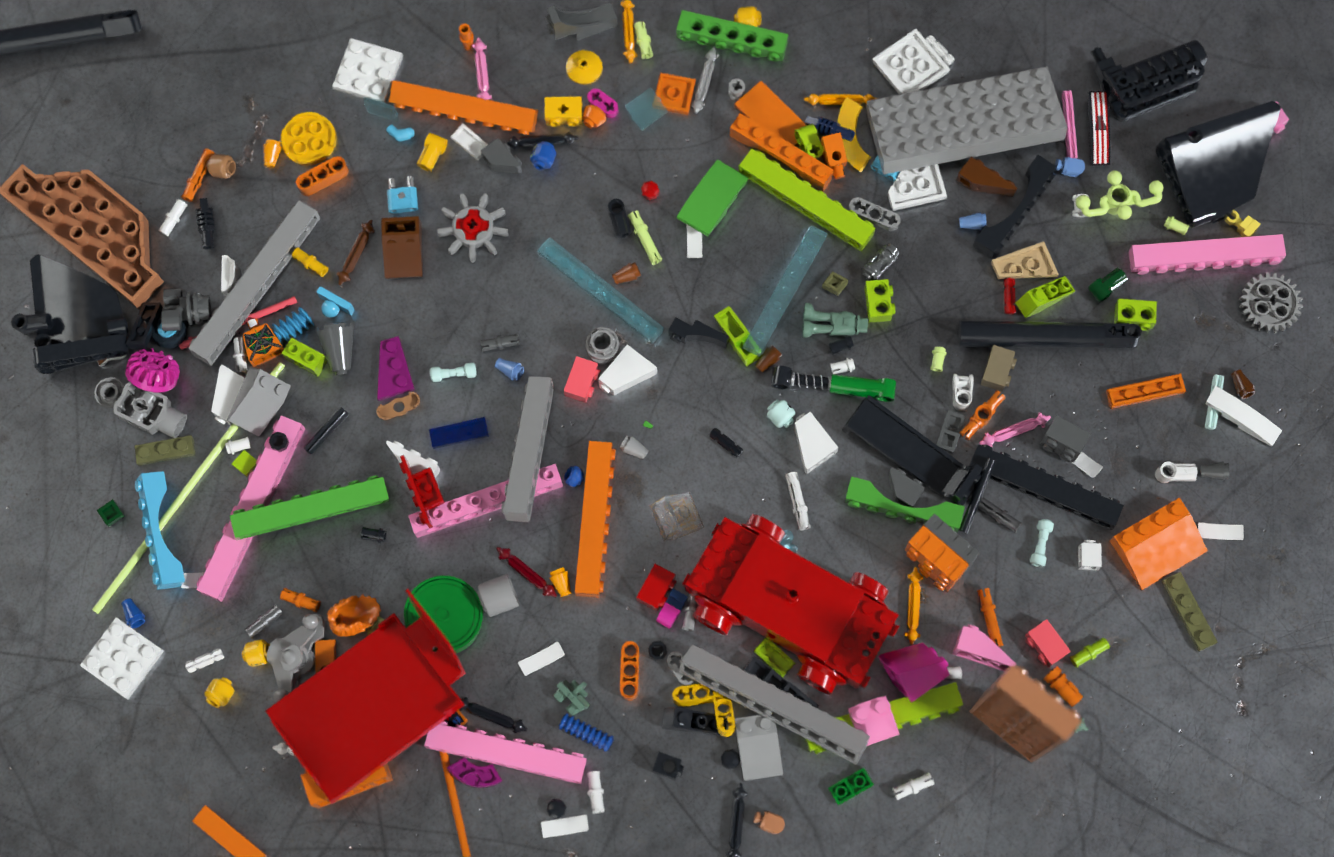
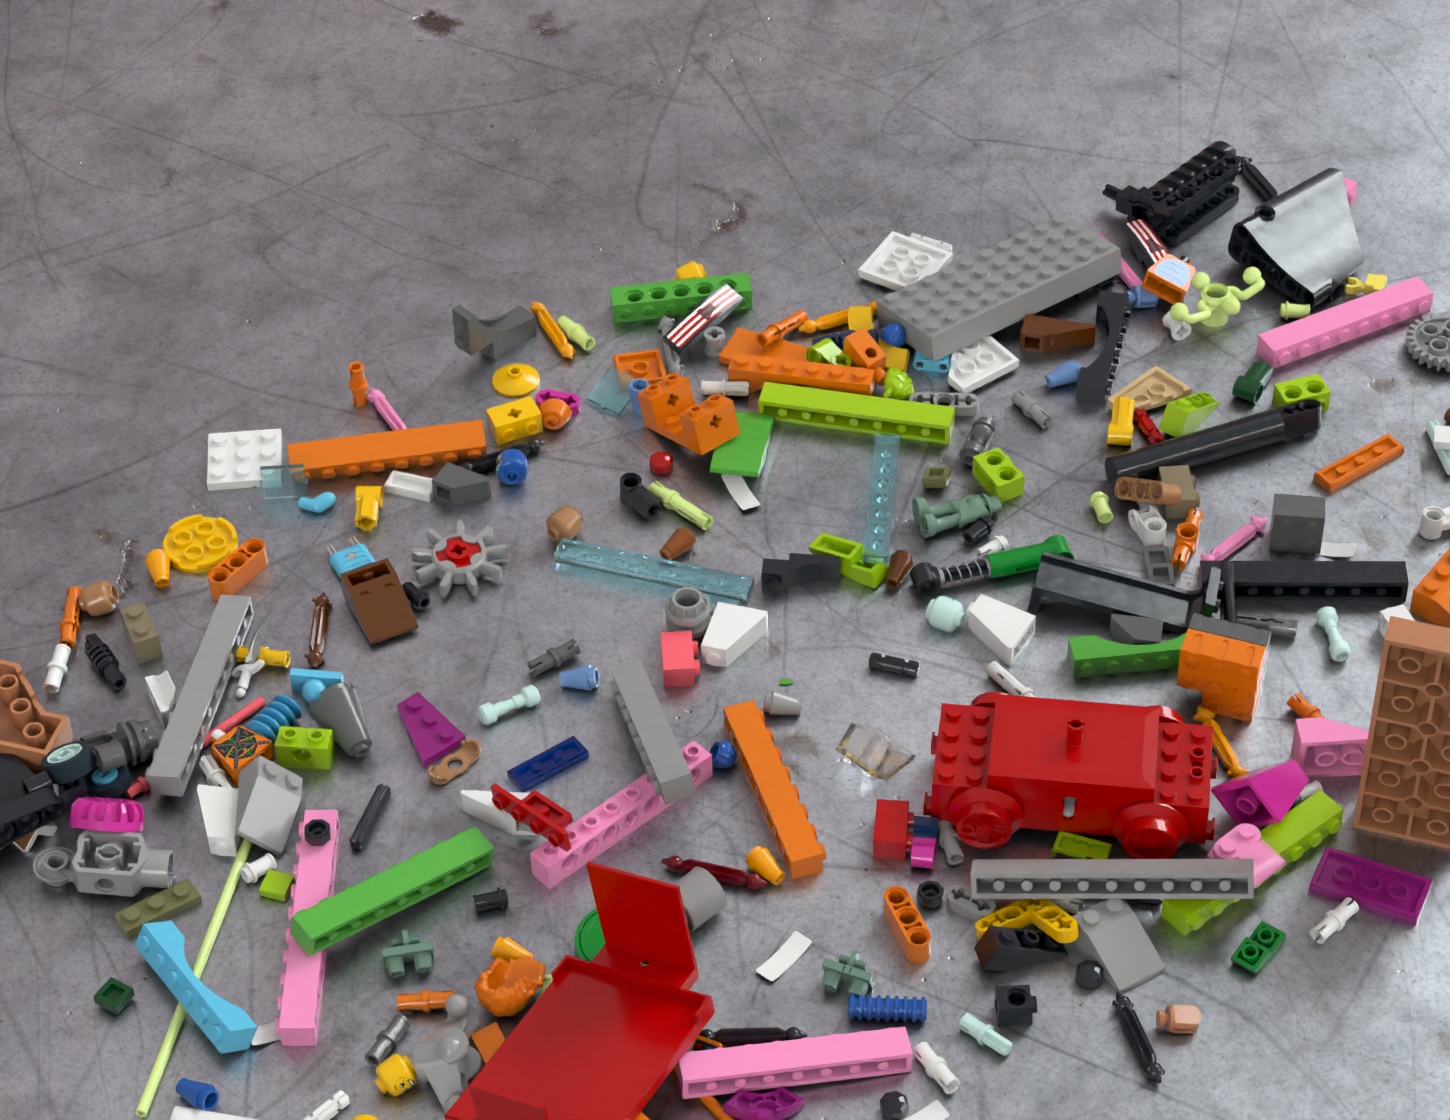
camera: 25 degrees left, 30 degrees down
none -> black wheel [41,741,96,785]
none -> dark tan brick [119,602,163,664]
none -> white piece [231,609,274,698]
none -> sand green hips [381,929,434,978]
none -> black pin [402,582,431,610]
none -> light orange cone [491,937,535,963]
none -> medium nougat head [546,506,583,543]
none -> medium blue cone [628,378,650,415]
none -> orange plate [637,373,740,455]
none -> slope [663,284,744,355]
none -> white axle [701,379,750,397]
none -> orange pin [755,310,808,348]
none -> blue piece [880,323,906,348]
none -> lime piece [883,367,914,400]
none -> light aqua axle [958,1013,1013,1056]
none -> light grey pin [1011,389,1053,429]
none -> yellow piece [1107,396,1135,447]
none -> medium nougat beam [1114,477,1181,506]
none -> orange torso [1141,254,1196,305]
none -> black wheel [1237,156,1278,200]
none -> magenta tile [1308,846,1433,925]

